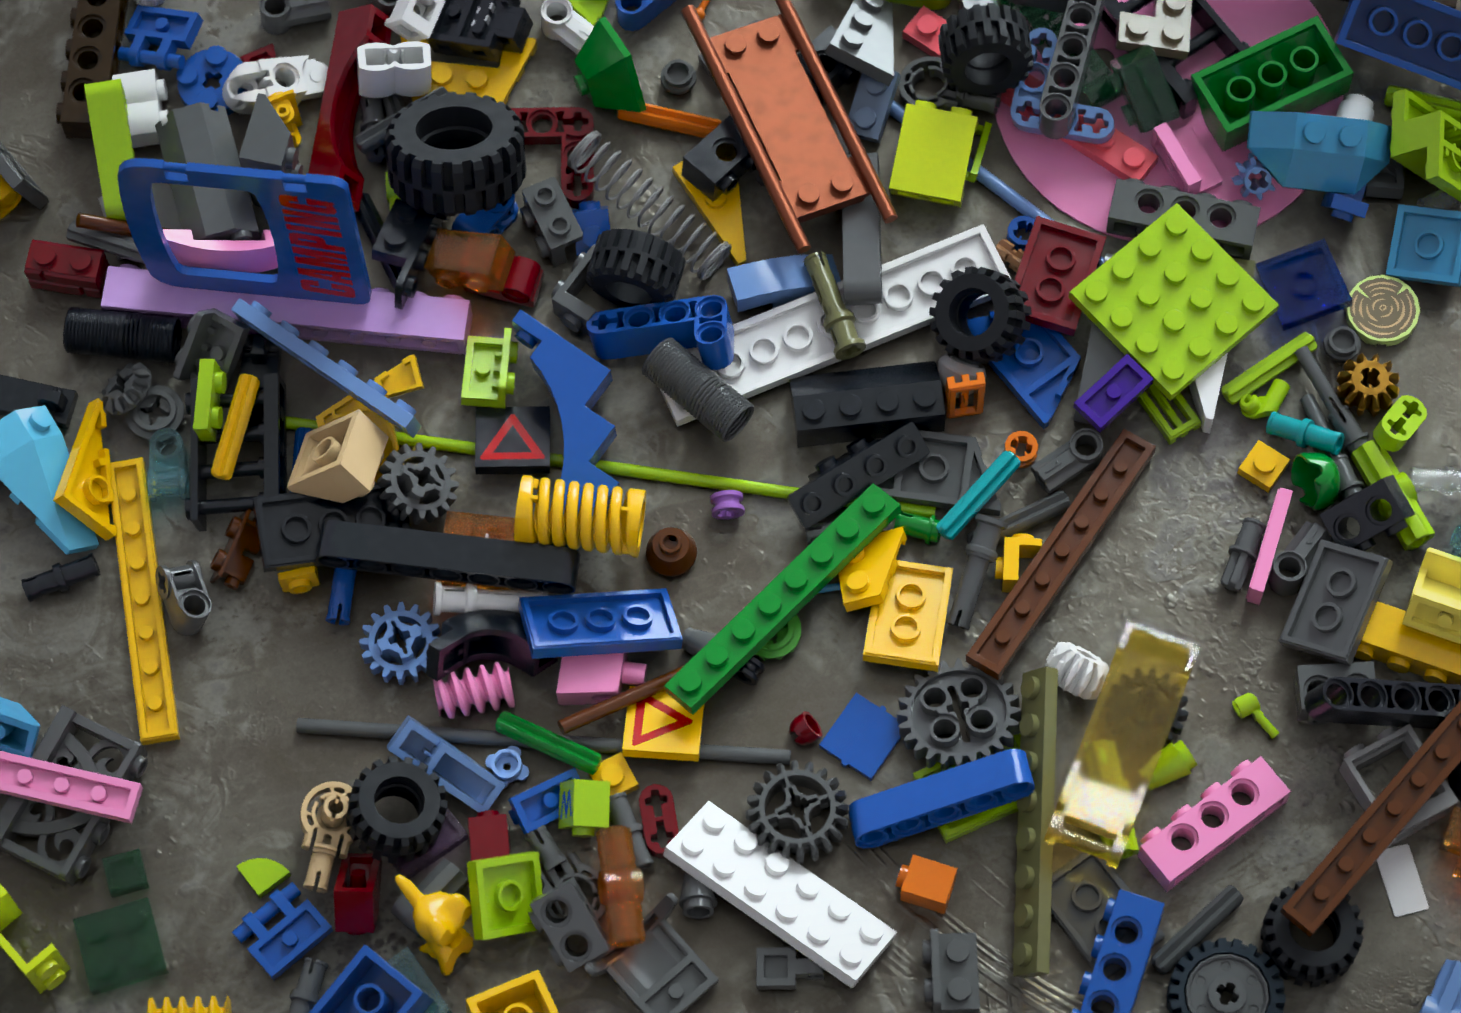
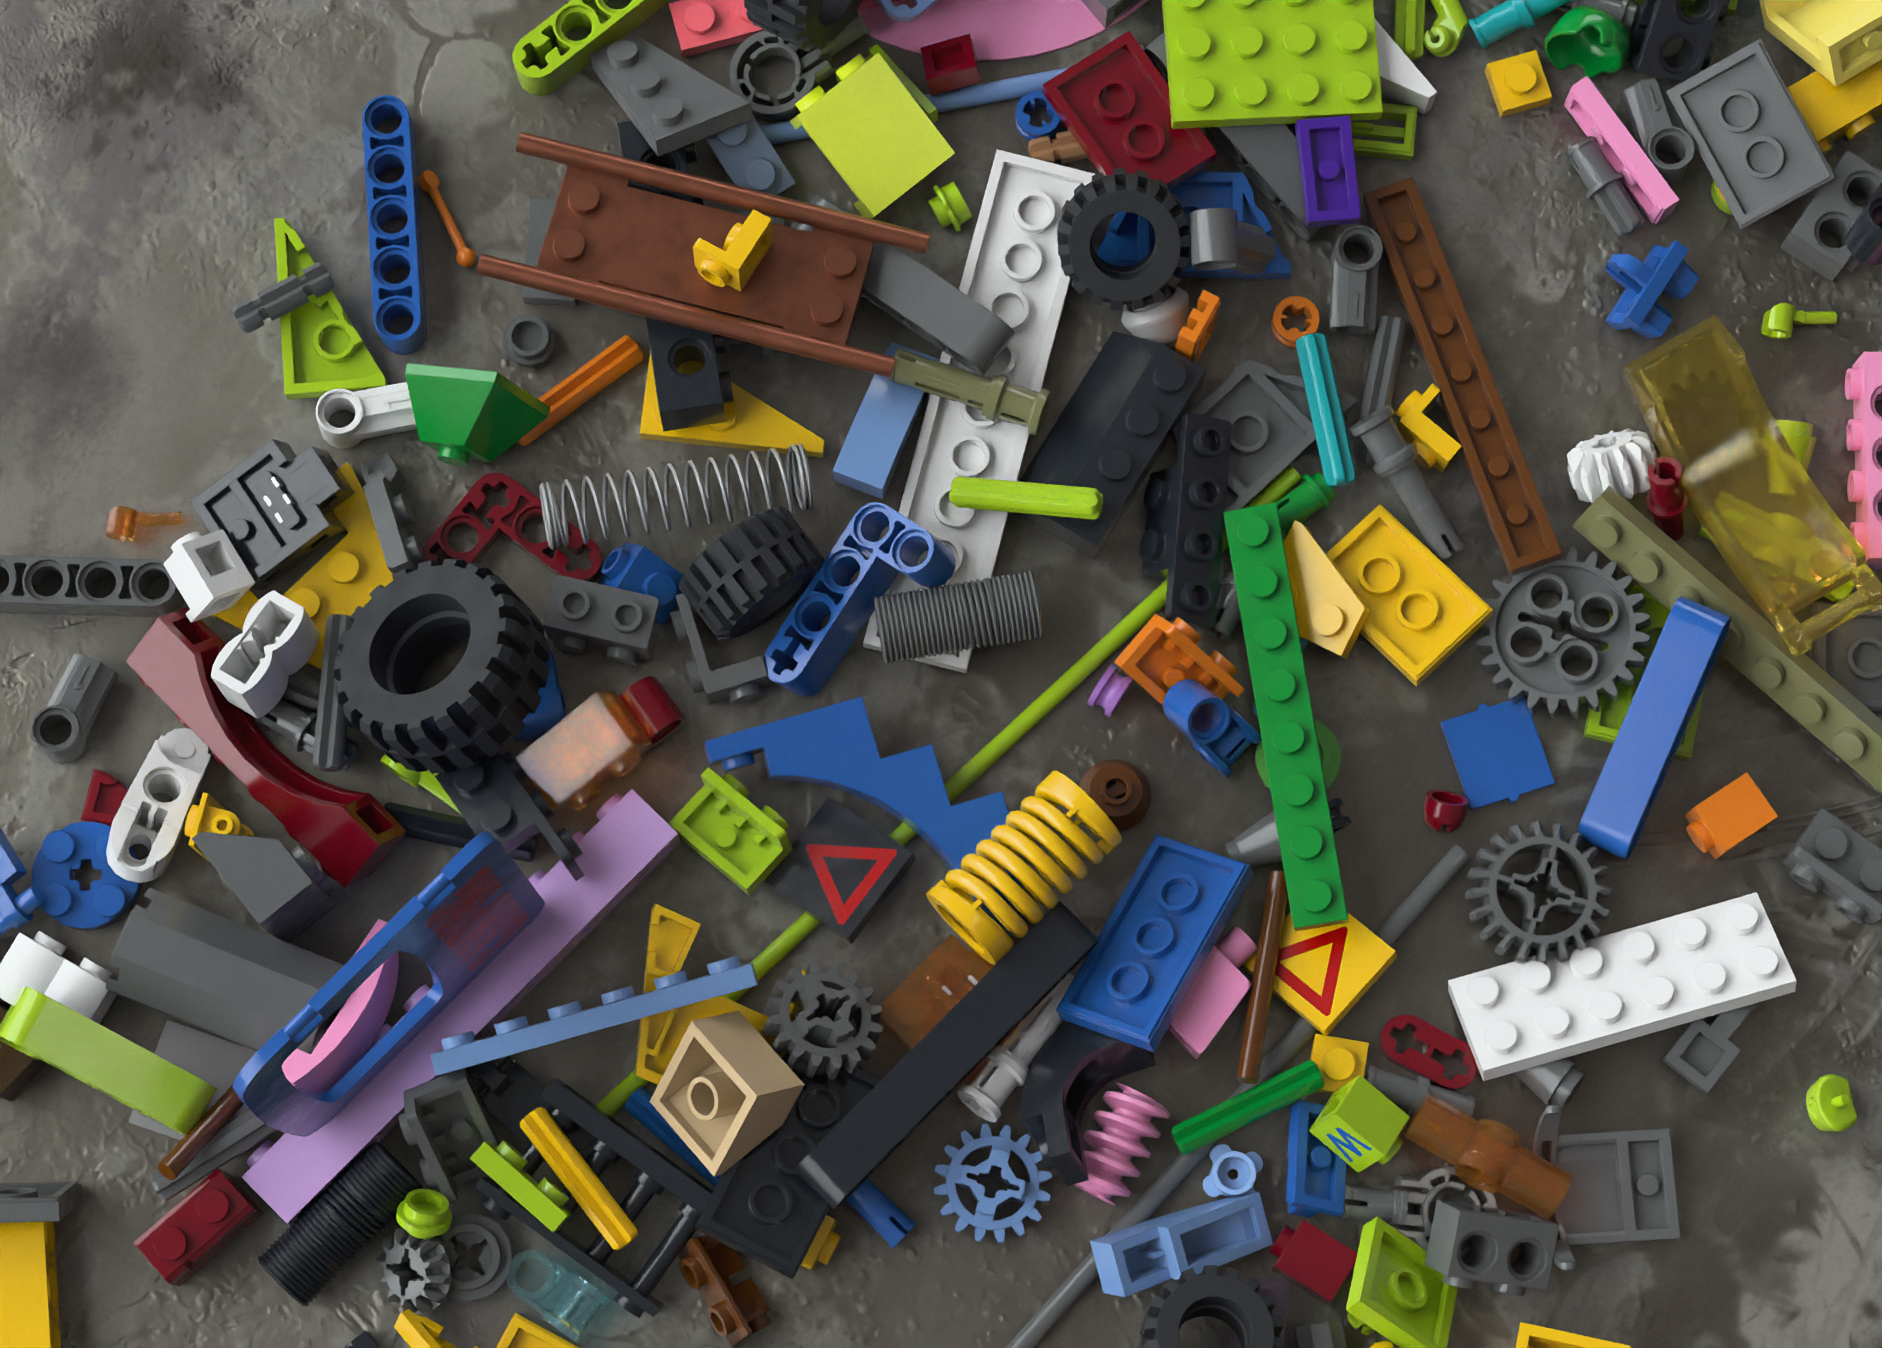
camera: 55 degrees left, 10 degrees up
none -> dark grey hinge [359,452,427,575]
none -> lime plate [396,1189,452,1239]
none -> yellow bracket [693,209,773,292]
none -> dark red plate [920,33,981,96]
none -> lime plate [928,181,973,231]
none -> lime axle [949,476,1103,520]
none -> orange bracket [1114,613,1245,715]
none -> blue piece [1163,679,1262,778]
none -> dark grey piece [1189,208,1276,274]
none -> blue hips [1605,241,1699,339]
none -> dark red axle [1646,457,1689,541]

